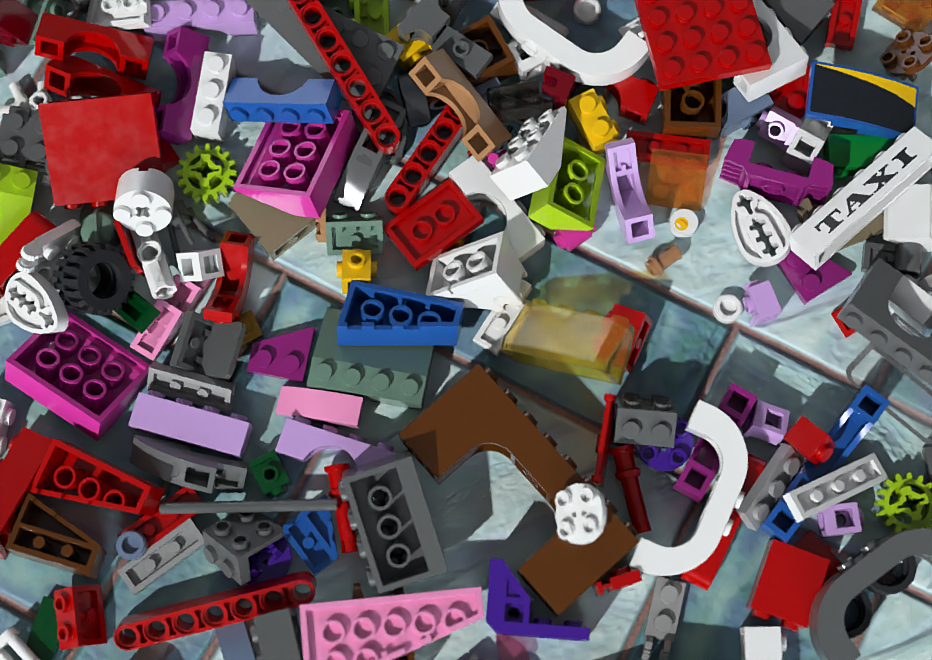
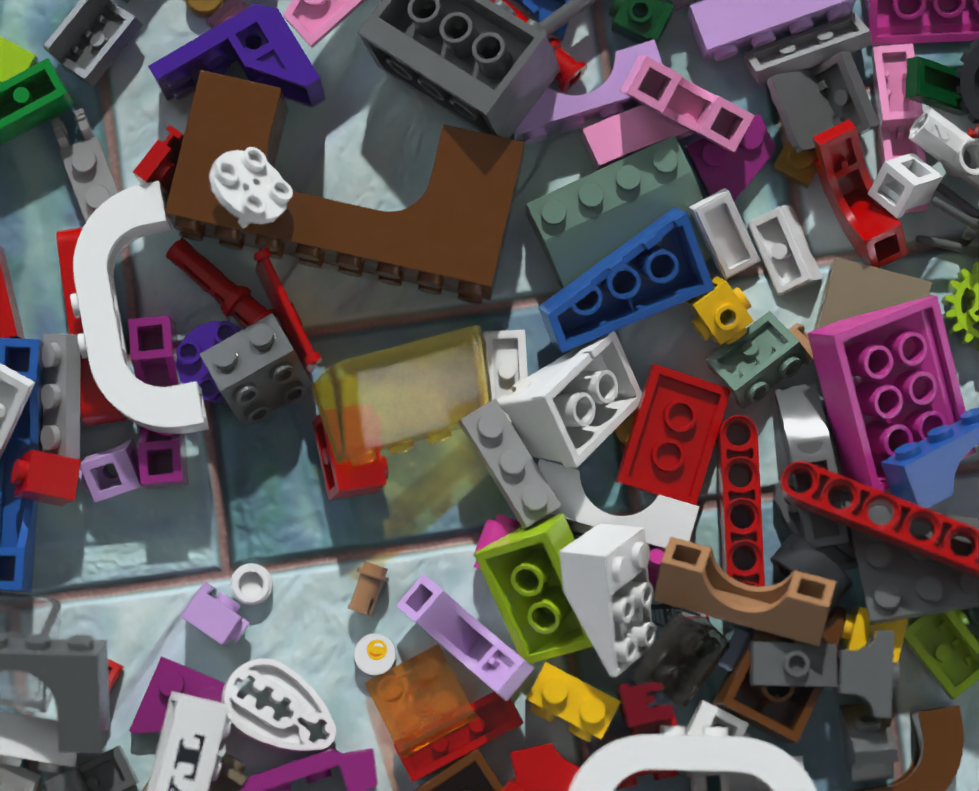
camera: 140 degrees right, 5 degrees up
none -> light grey plate [458,398,562,529]
none -> bright pink arch [620,55,755,152]
none -> white tile [689,188,761,280]
none -> white slope [747,205,823,297]

